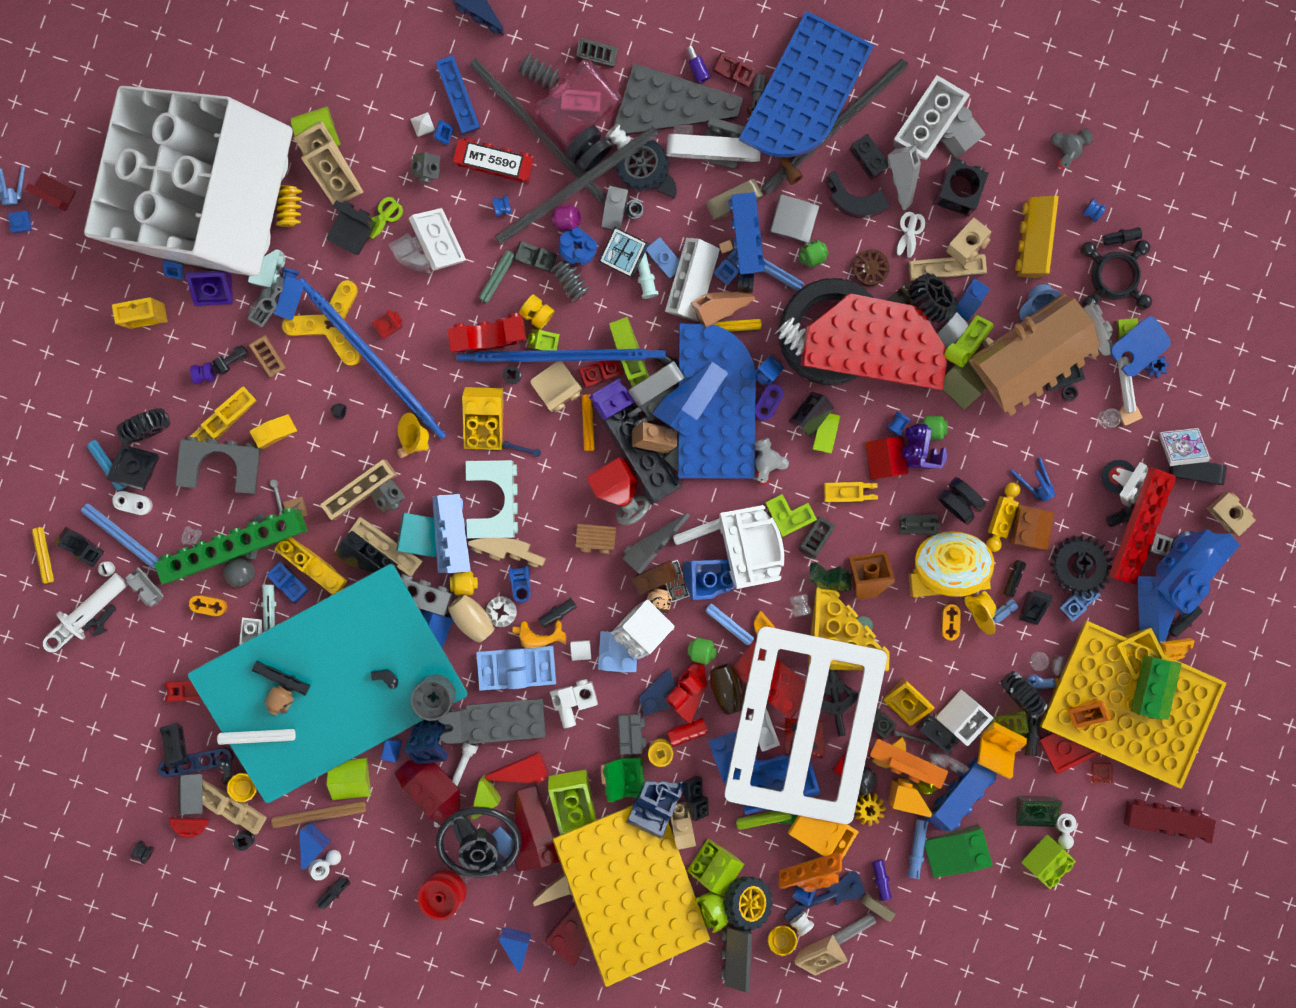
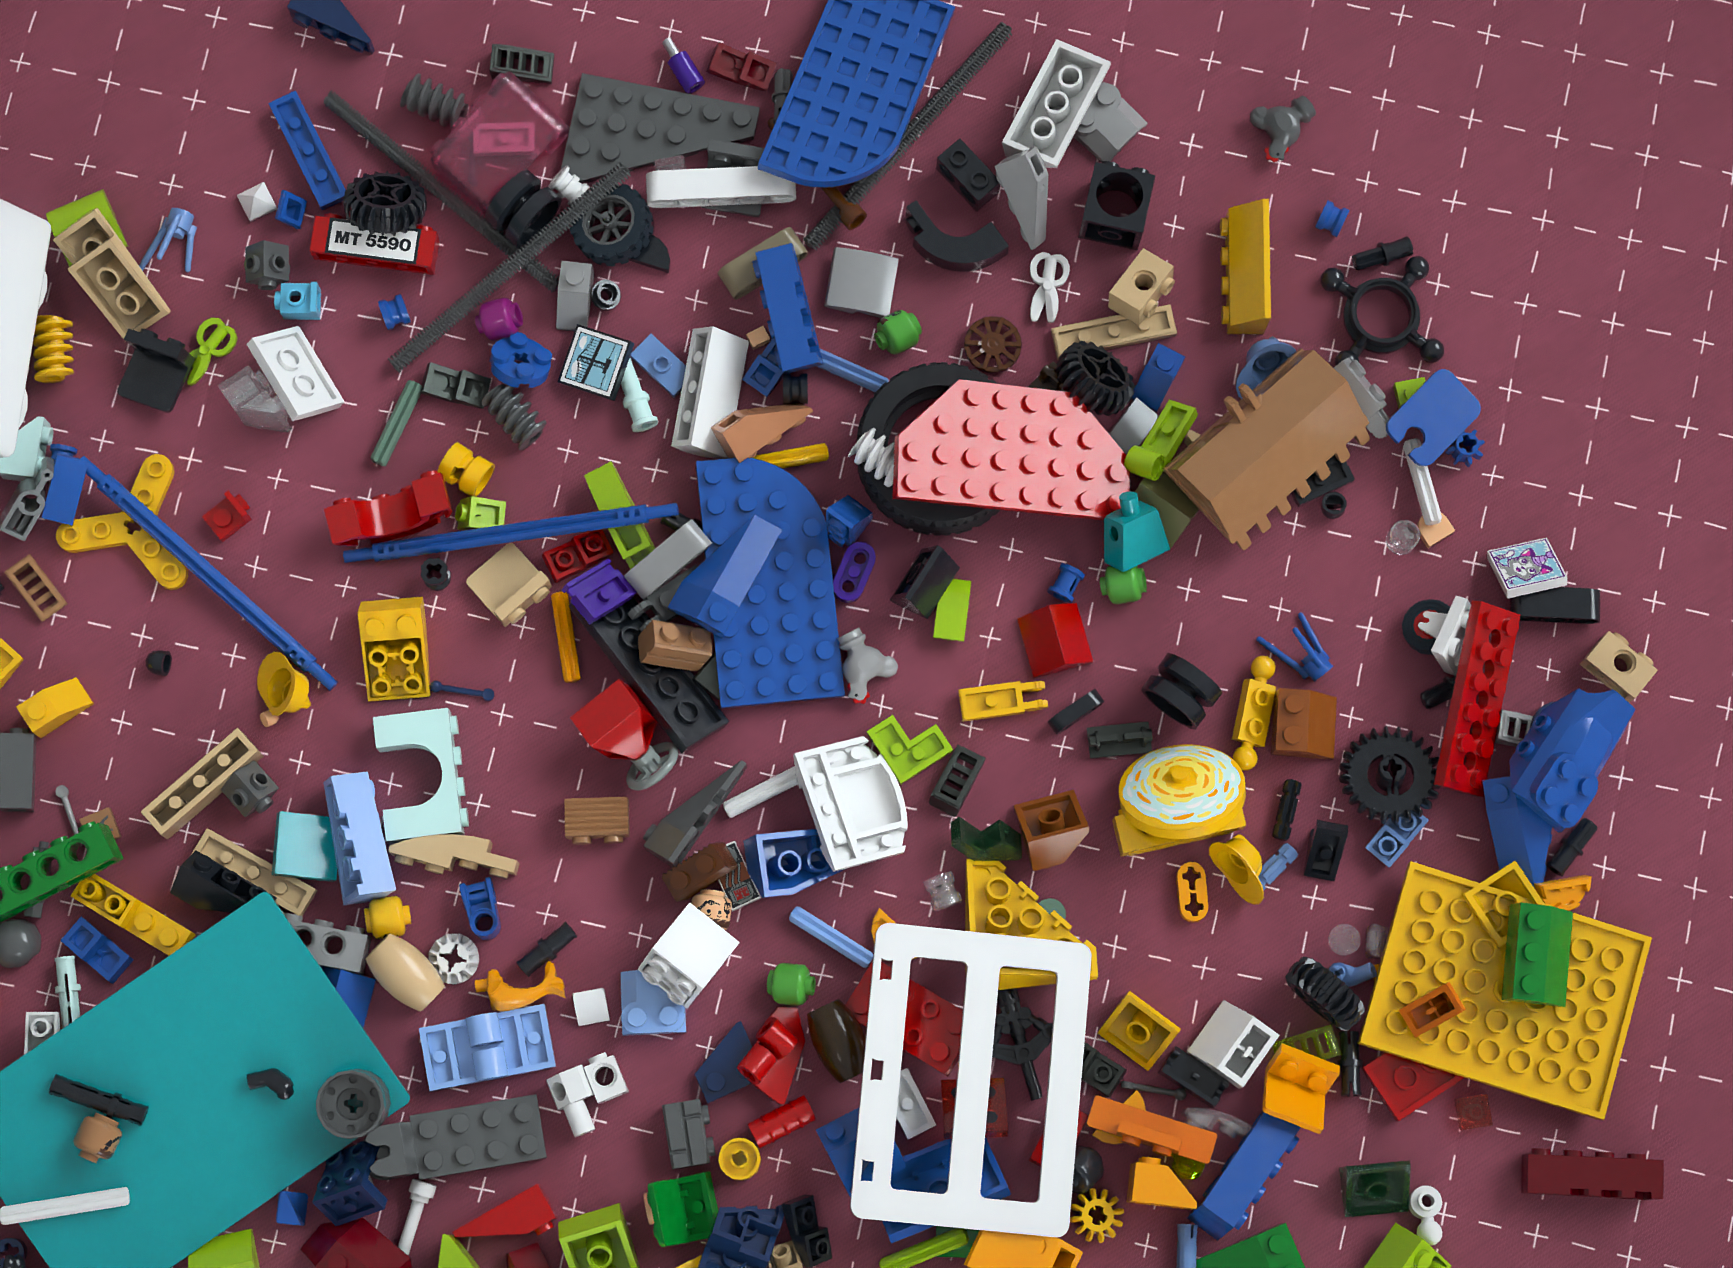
camera: 15 degrees left, 10 degrees down
dark purple piece [902,424,947,469] -> none
none -> medium blue plant [139,208,197,272]
none -> medium azure brick [274,282,321,320]
none -> black gear [343,171,427,236]
none -> black beam [1048,689,1105,735]
none -> teal torso [1104,491,1170,572]

